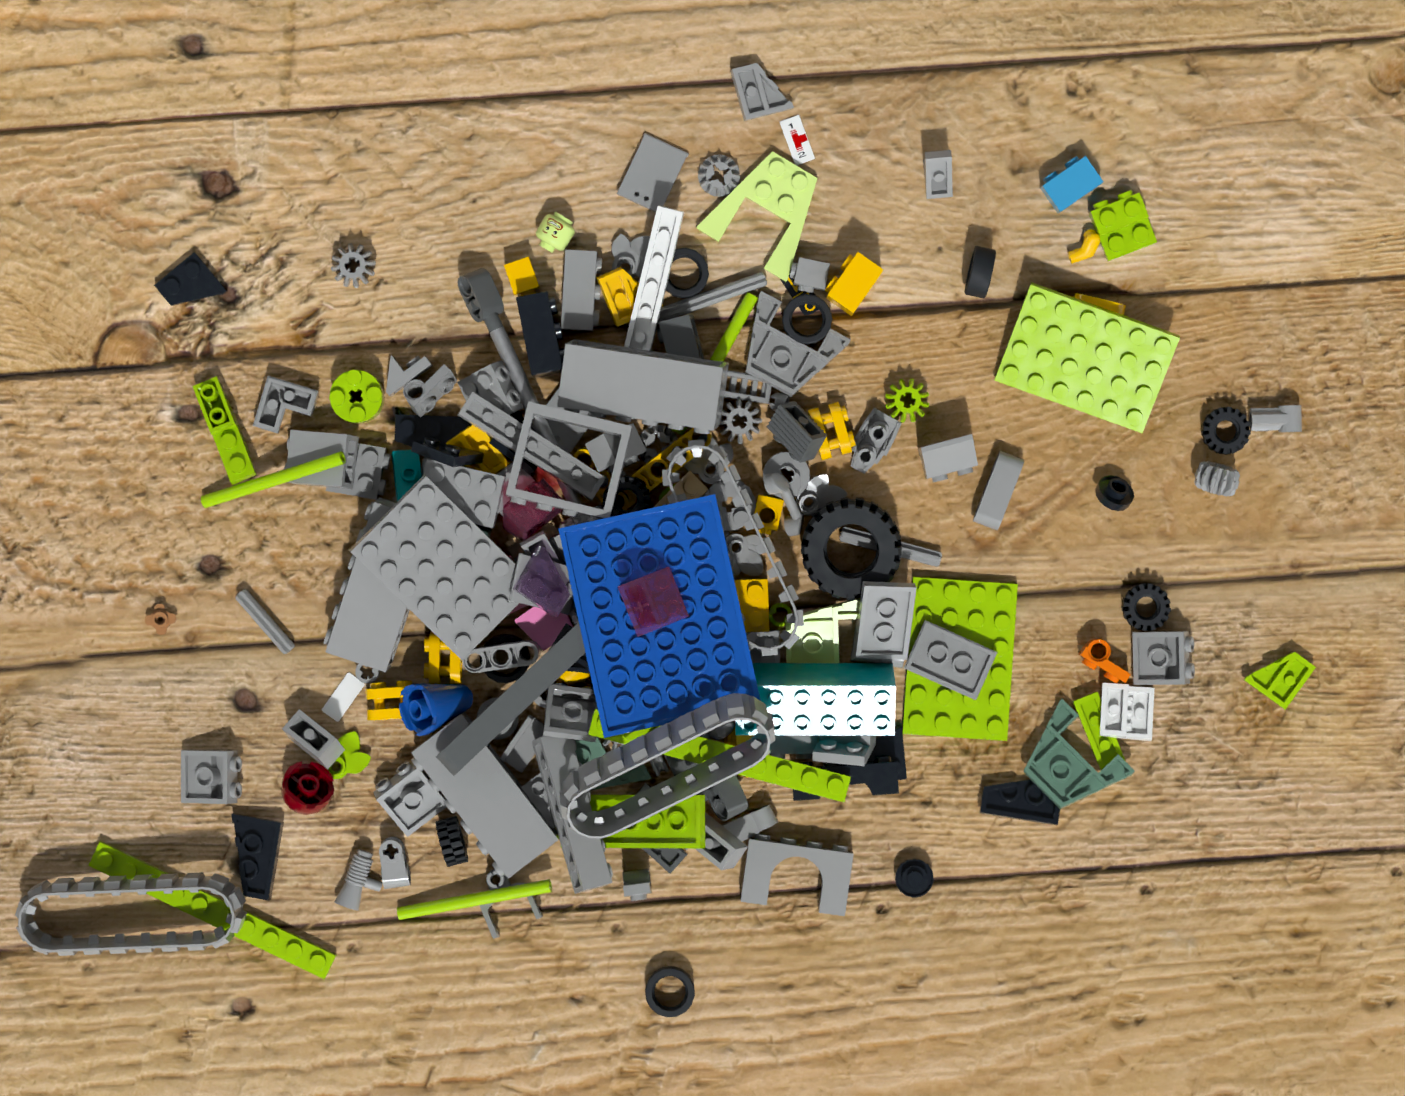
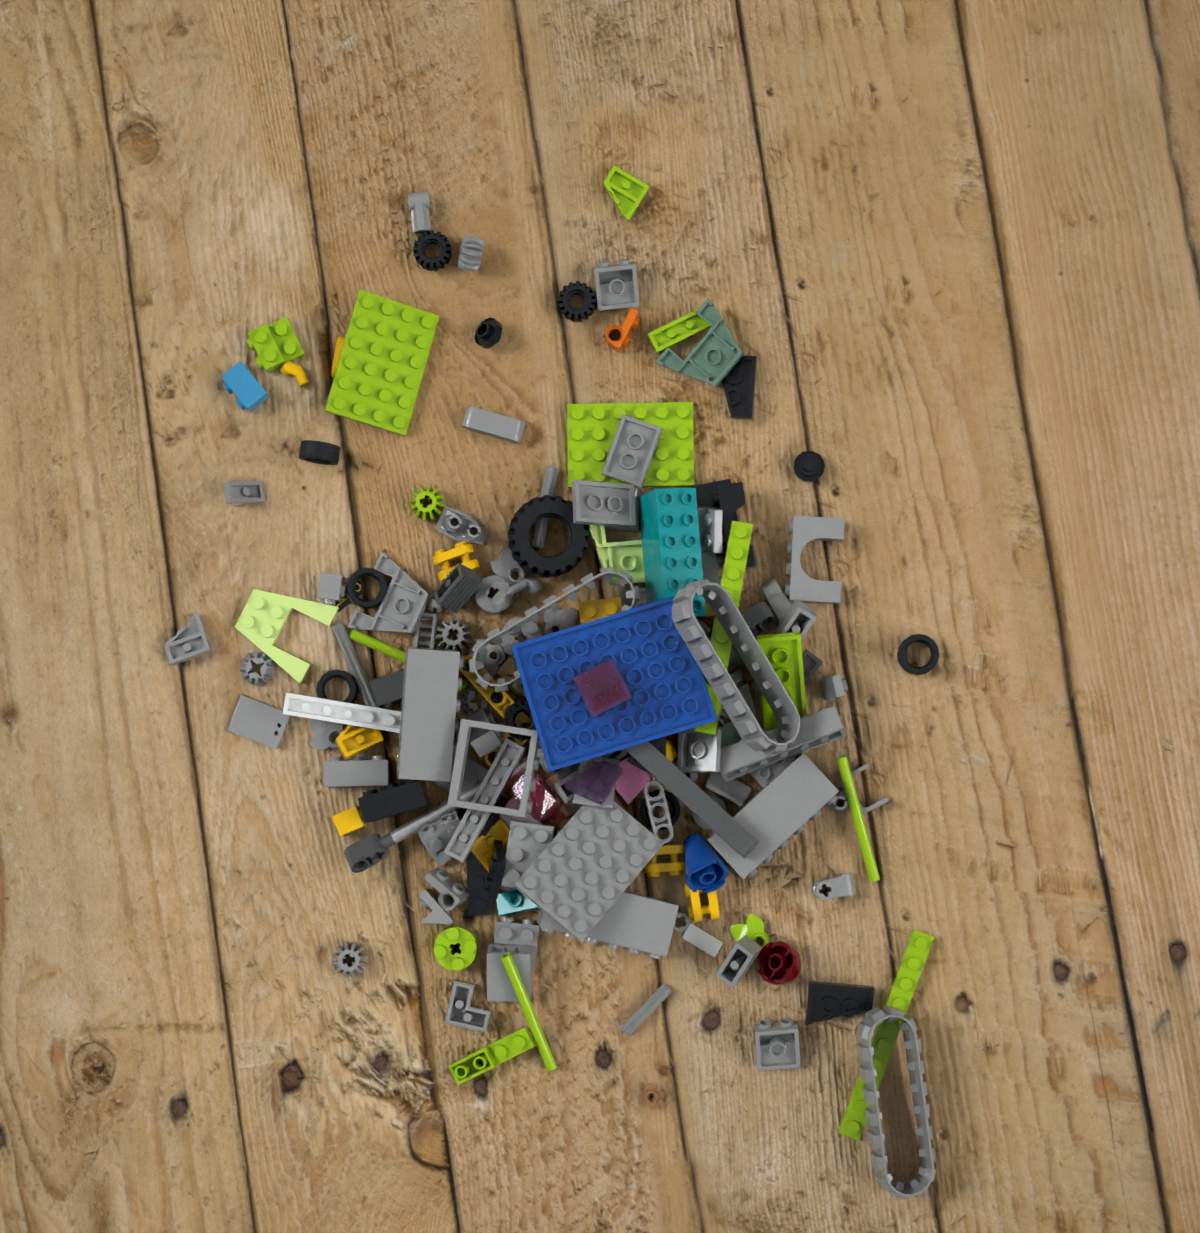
camera: 85 degrees left, 5 degrees down
black wing [154,252,228,306] -> none
light grey piece [334,849,382,911] -> none
light grey plate [373,762,447,837] -> none
black tyre [435,816,468,867] -> none
yellowish green head [536,212,575,253] -> none
yellow brick [754,495,784,535] -> none
lime bush [769,603,792,626] -> none
white sticker [780,115,815,166] -> none
yellow brick [825,252,884,316] -> none
light grey slope [918,434,978,483] -> none
white slope [1100,683,1154,741] -> none

